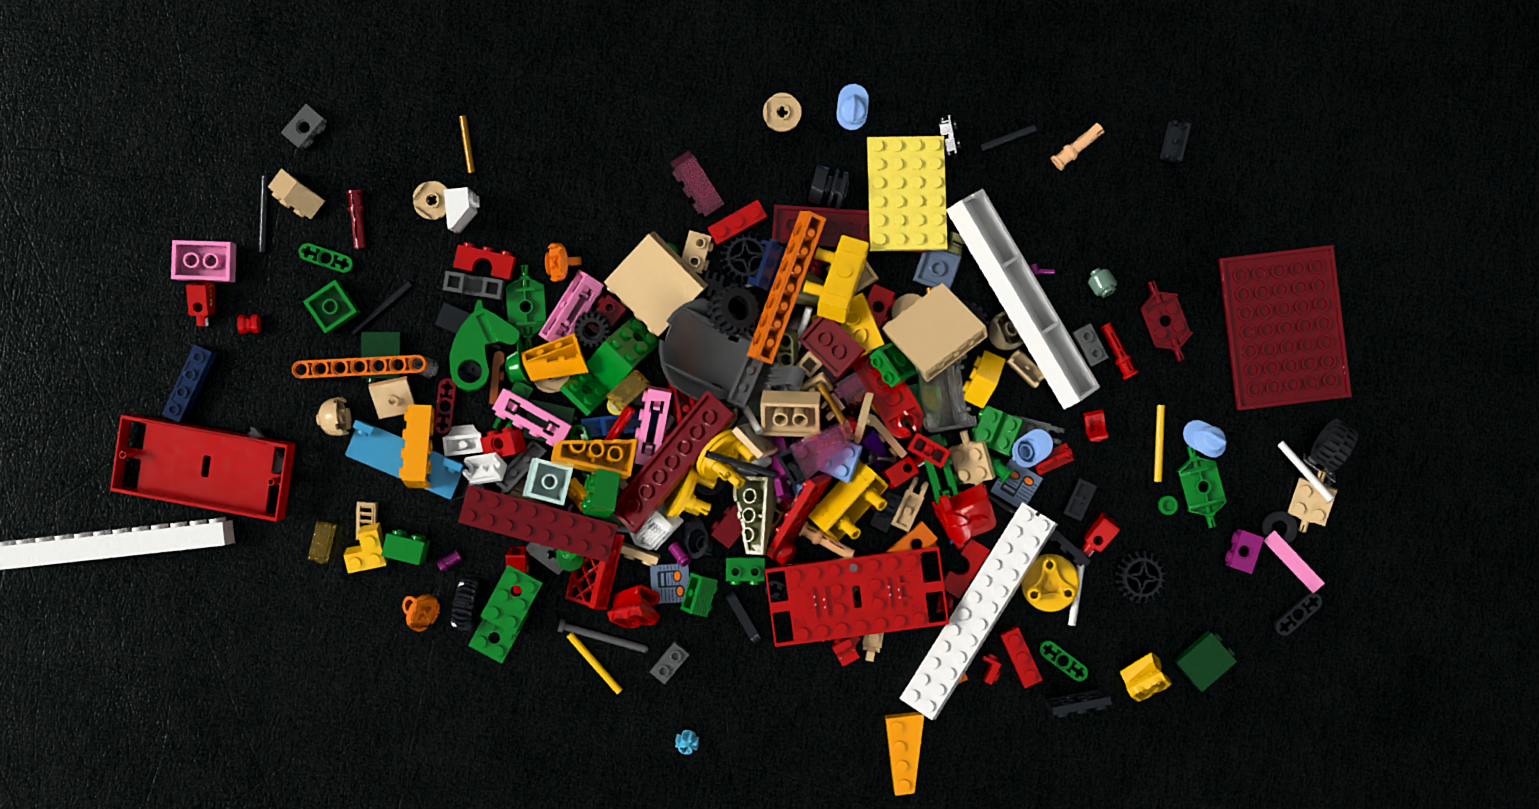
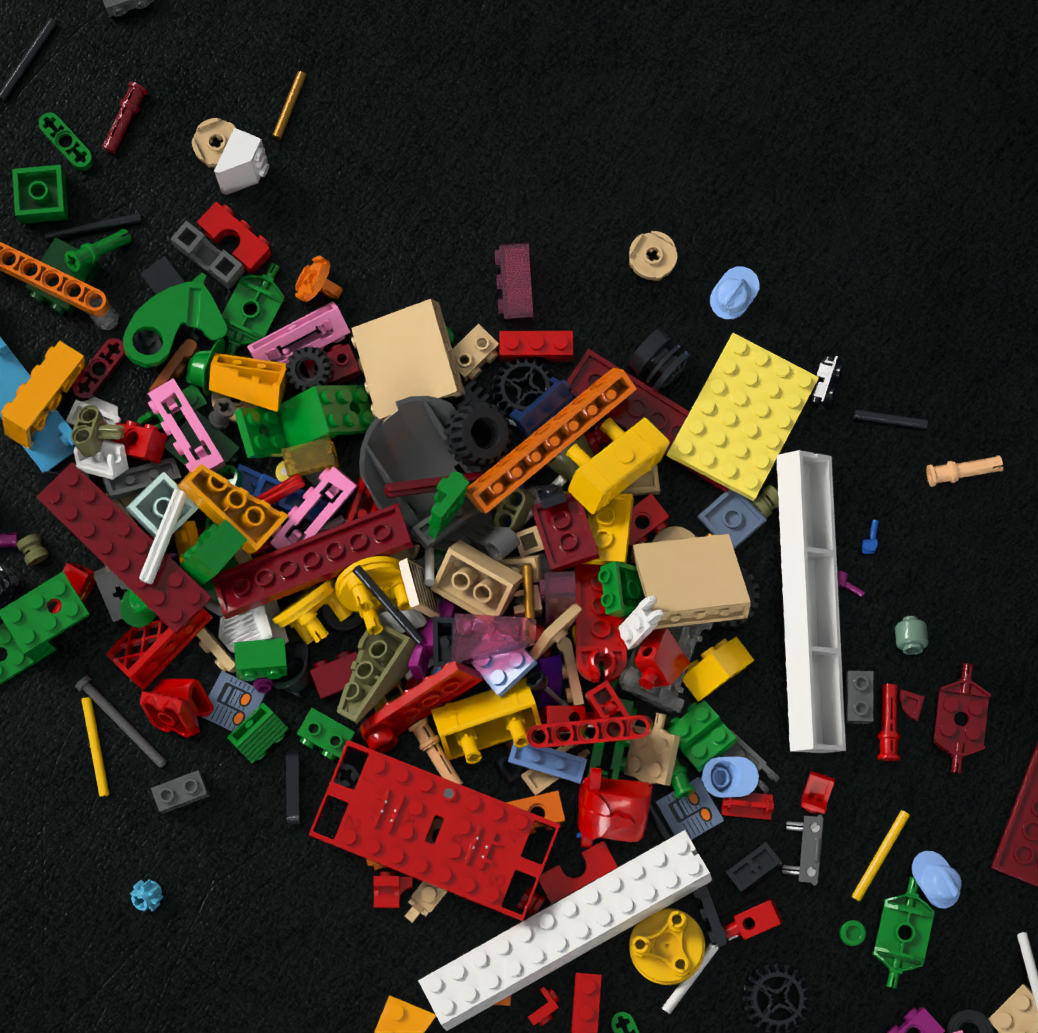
camera: 30 degrees right, 10 degrees down
tan brick [268,168,325,219] -> none
tan plate [368,376,416,419] -> none
dark tan cylinder [987,311,1024,350] -> none
tan hinge [1006,348,1045,388] -> none
none -> olive wheel [16,533,50,566]
none -> green pin [65,229,131,272]
none -> olive beam [71,405,125,457]
none -> white axle [139,489,187,584]
none -> dark grey bush [208,398,236,430]
none -> green brick [234,638,287,681]
none -> dark red axle [384,471,487,498]
none -> green plate [428,471,470,540]
none -> medium blue plate [508,743,587,784]
none -> red beam [527,715,654,748]
none -> black plate [537,483,566,509]
none -> white hinge [618,595,664,649]
none -> red torso [635,628,690,690]
none -> dark grey piece [782,815,824,886]
none -> blue hand [862,520,879,554]
none -> dark red tile [899,690,925,721]

